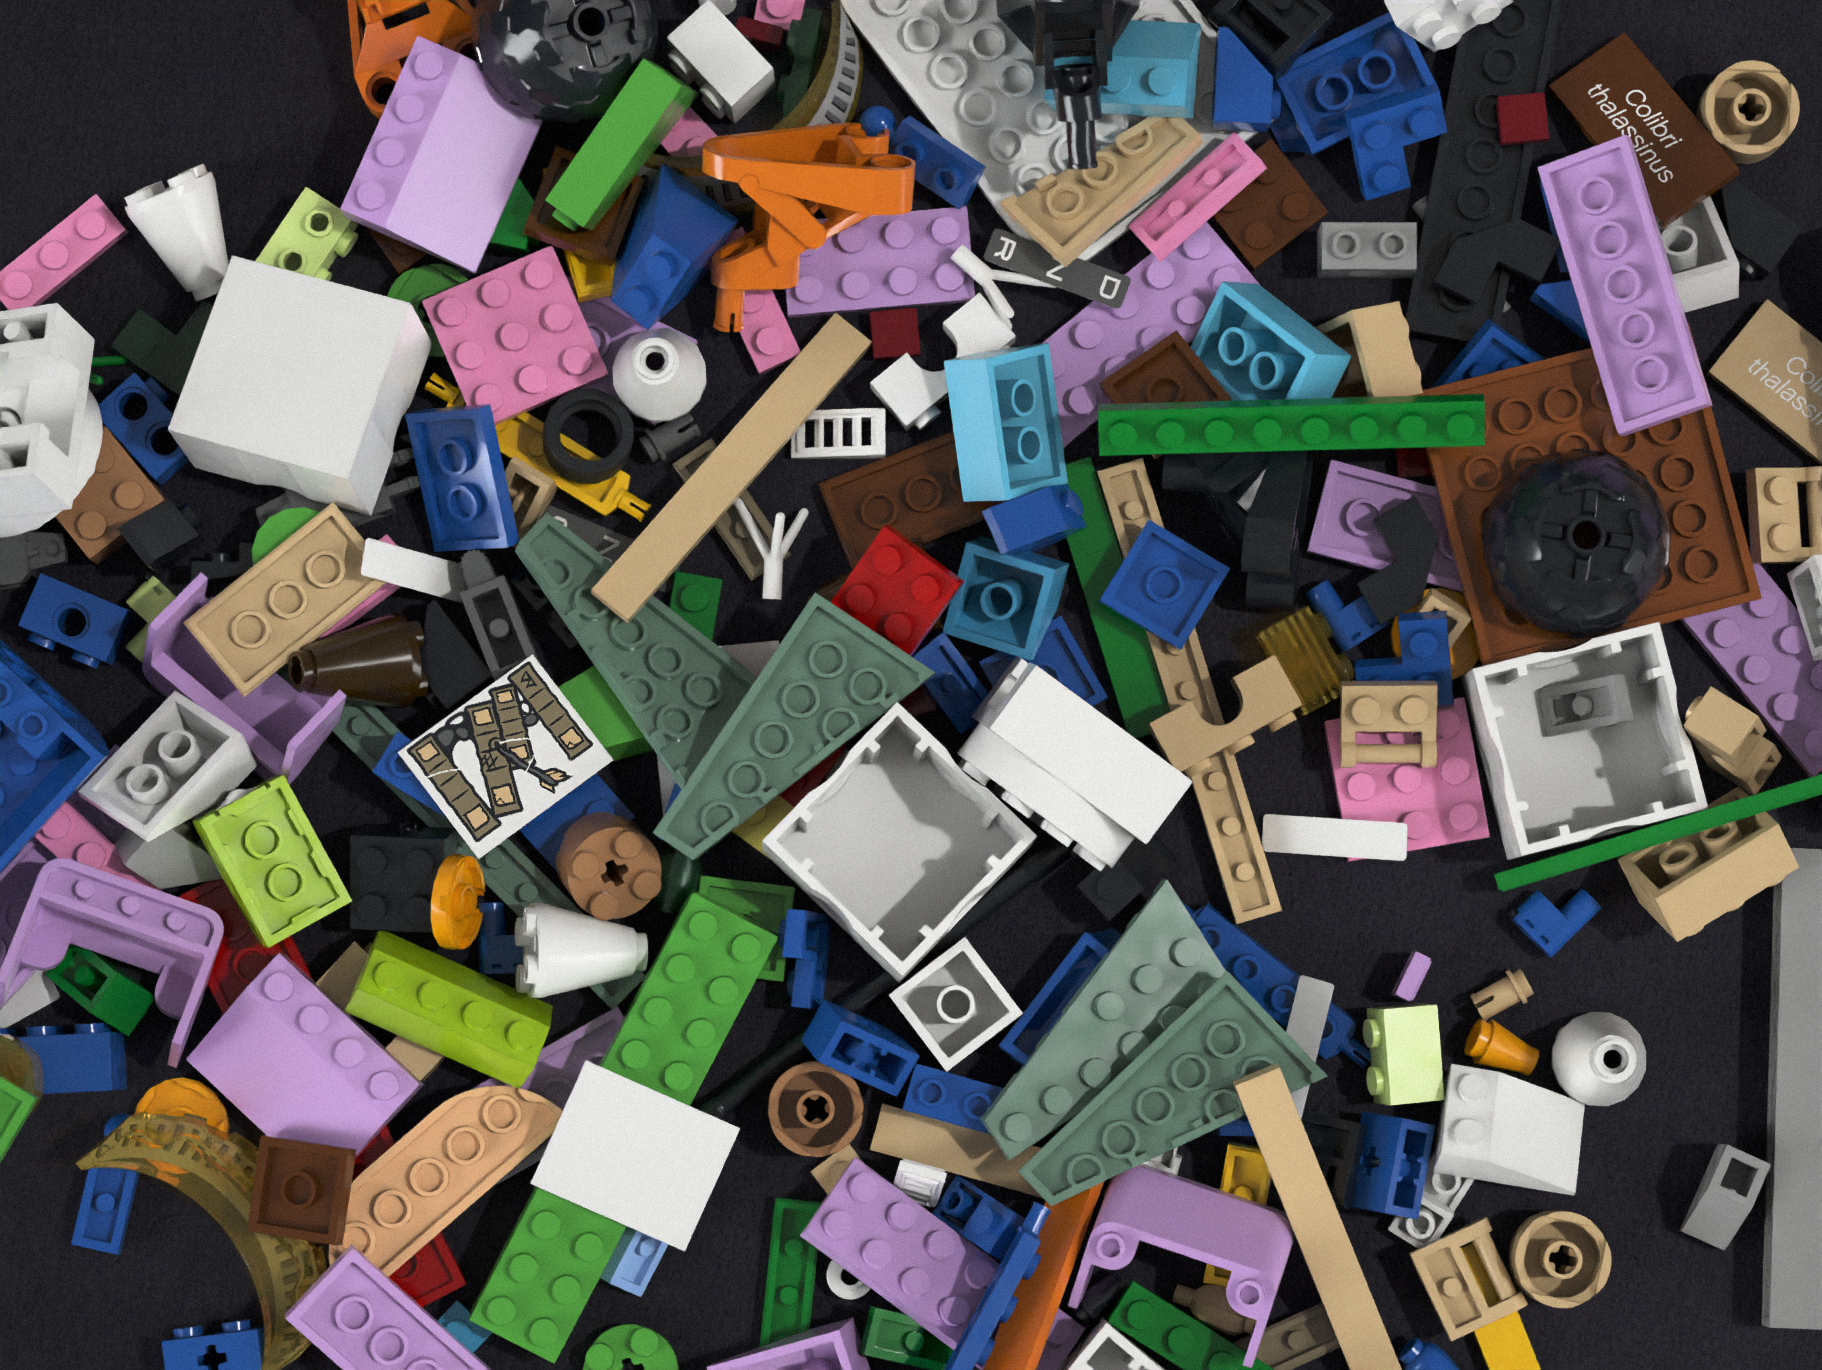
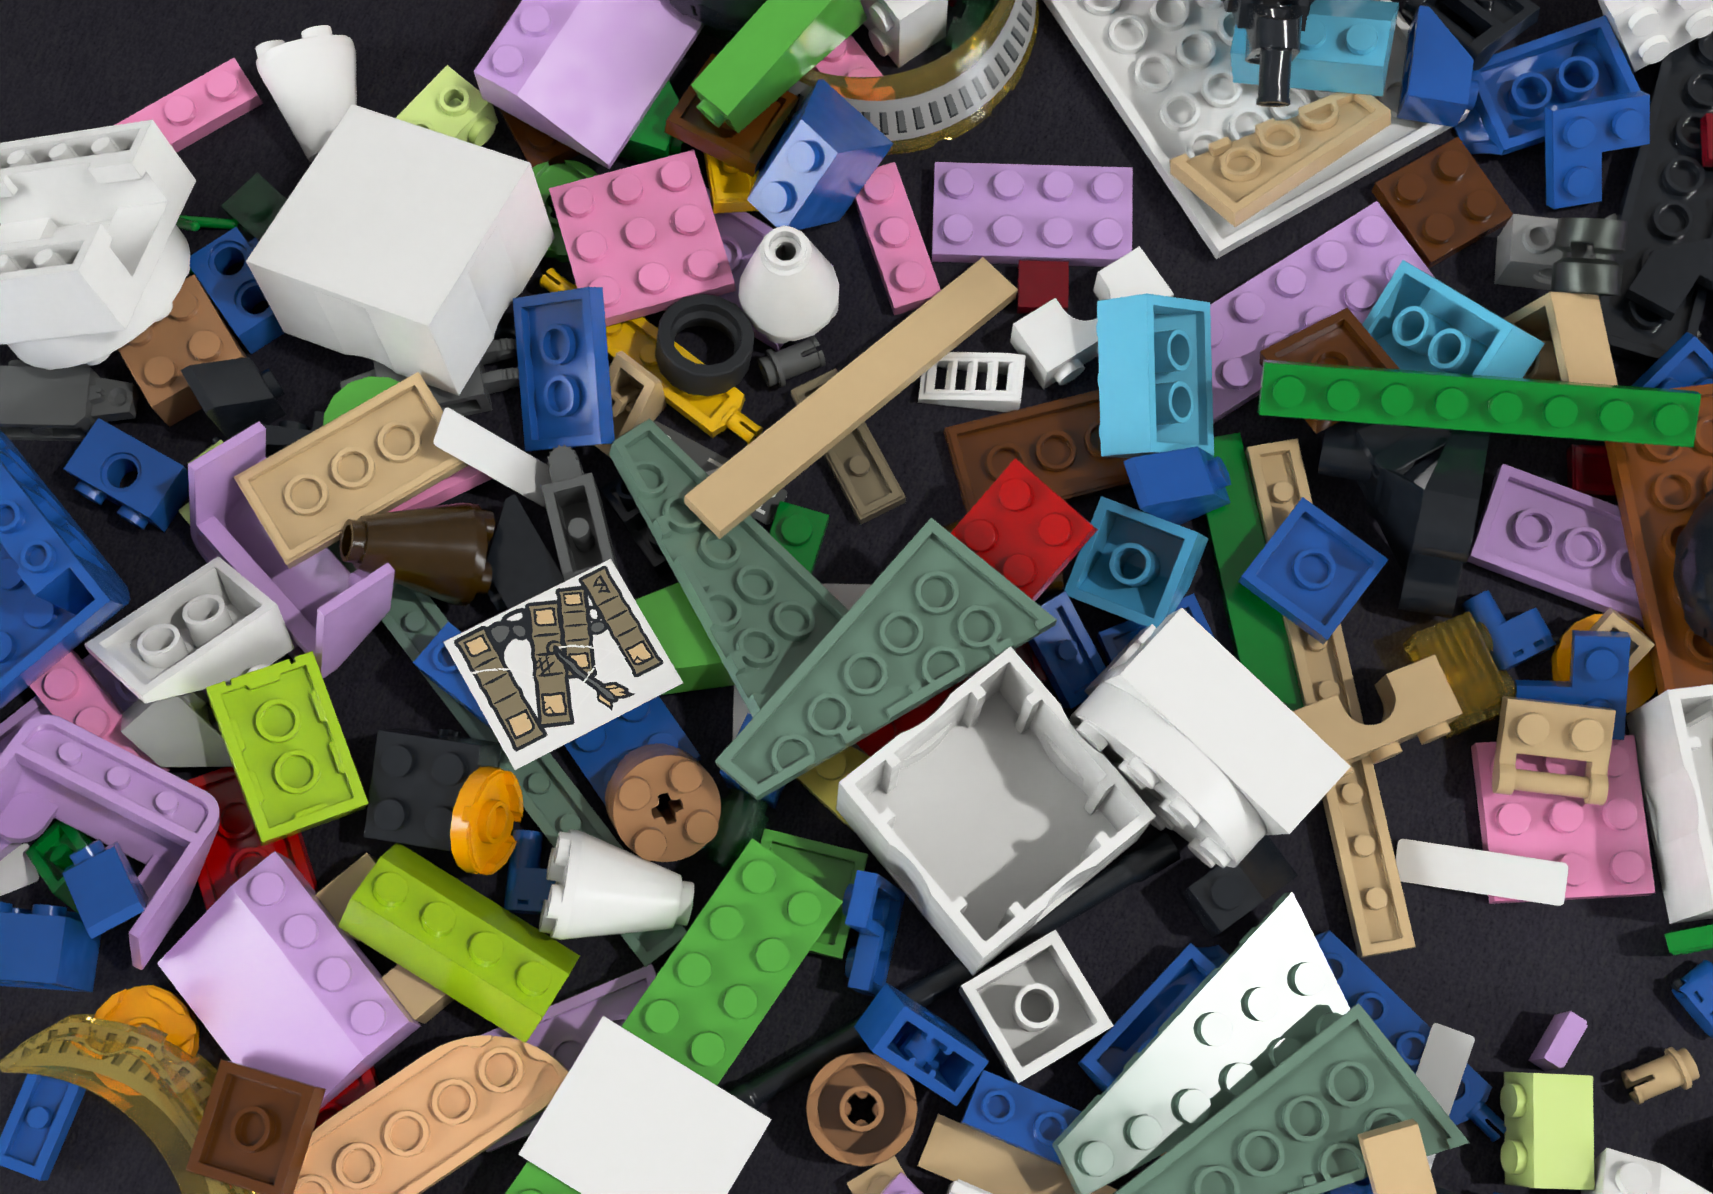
camera: 10 degrees right, 10 degrees down
orange connector [702,123,916,332] -> none
white plant [734,498,809,599] -> none
blue plate [859,105,986,209] -> none
white plant [951,244,1056,329] -> none
dark grey sticker [984,228,1131,309] -> none
bright pink plate [1128,132,1267,262] -> none
black tile [1355,495,1439,626] -> none
light orange cone [1464,1019,1539,1076] -> none
none -> blue slope [62,839,149,939]
none -> pearl dark grey wheel [1551,217,1628,296]

